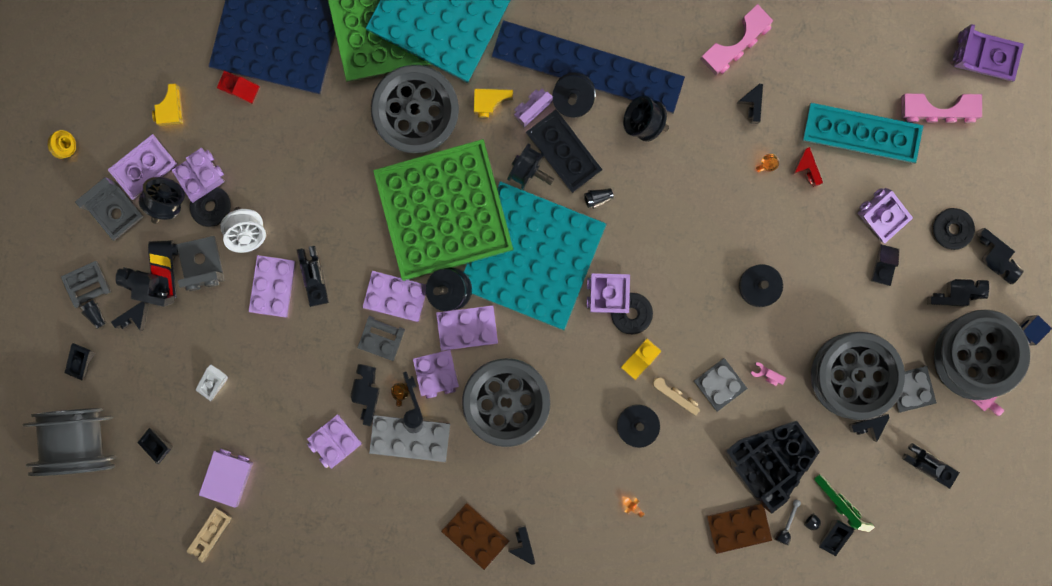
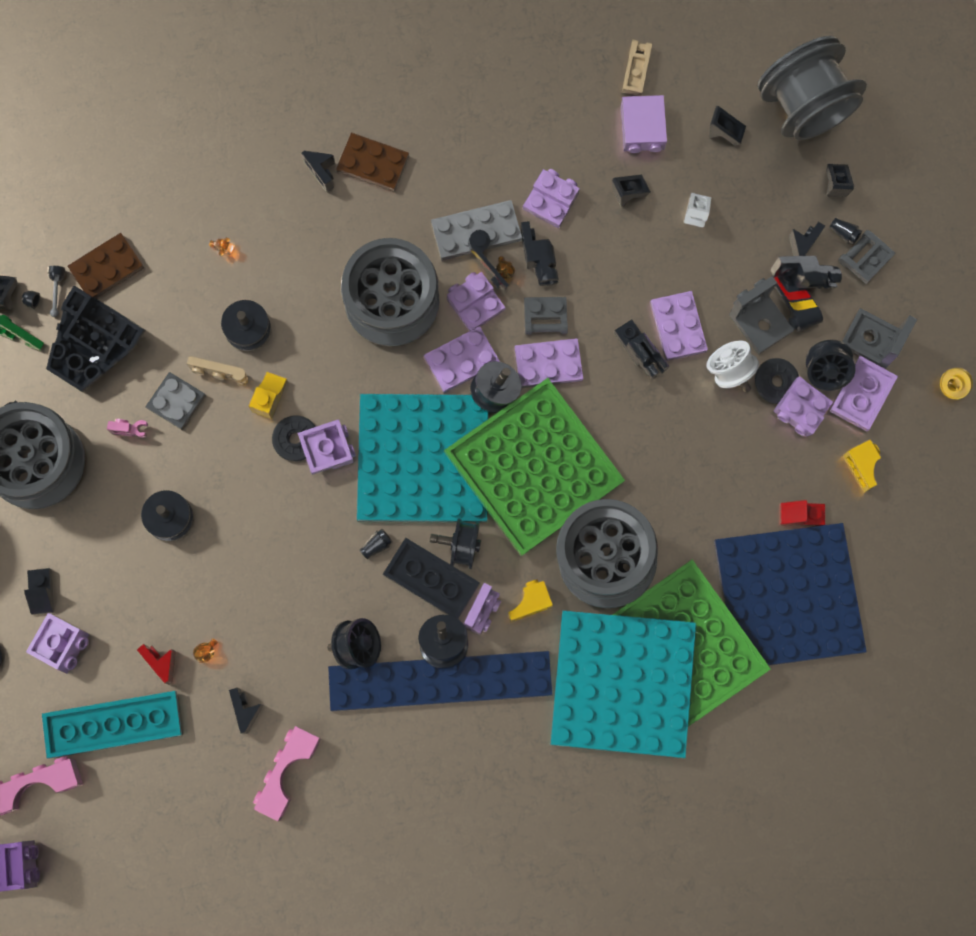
camera: 155 degrees right, 10 degrees down
none -> black slope [612,174,651,206]

